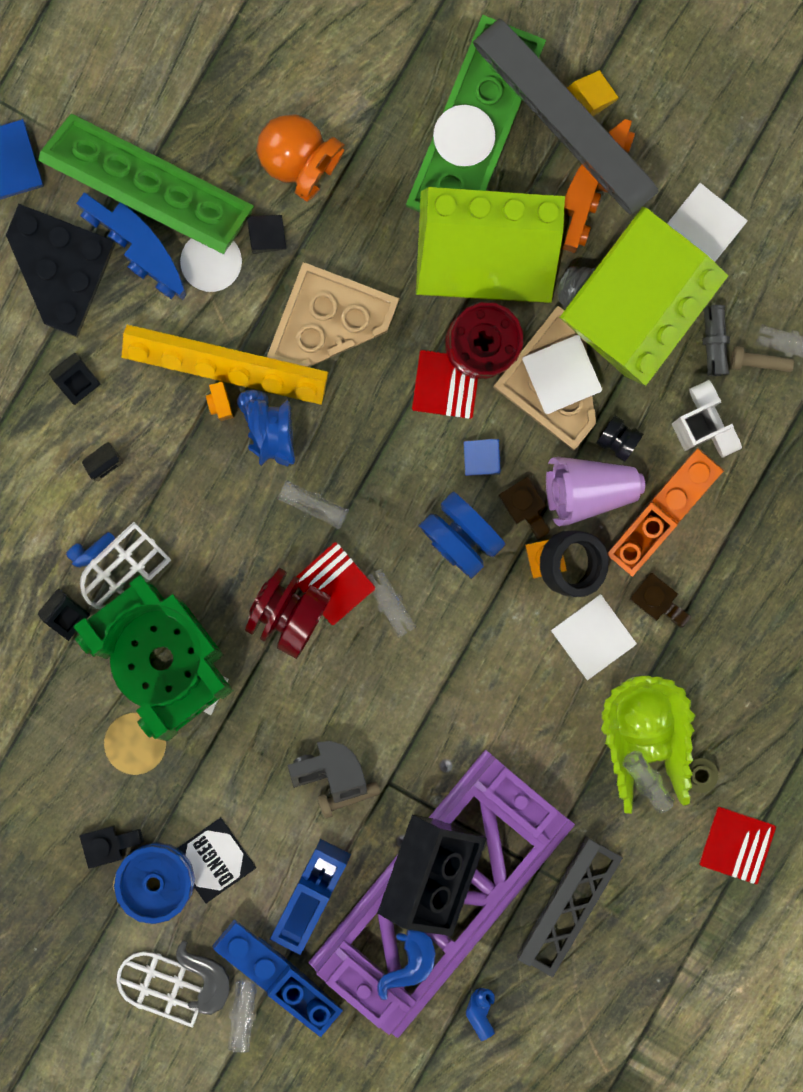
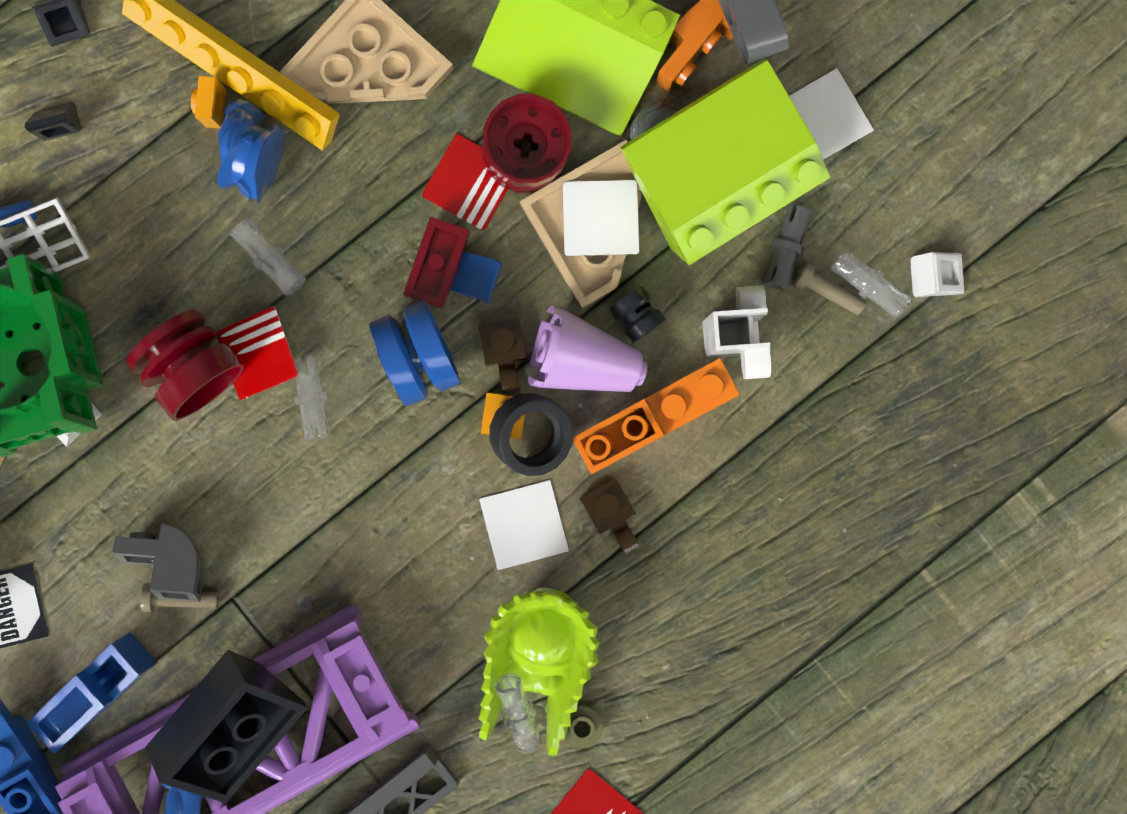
camera: 20 degrees right, 0 degrees up
none -> dark red plate [403,217,470,310]

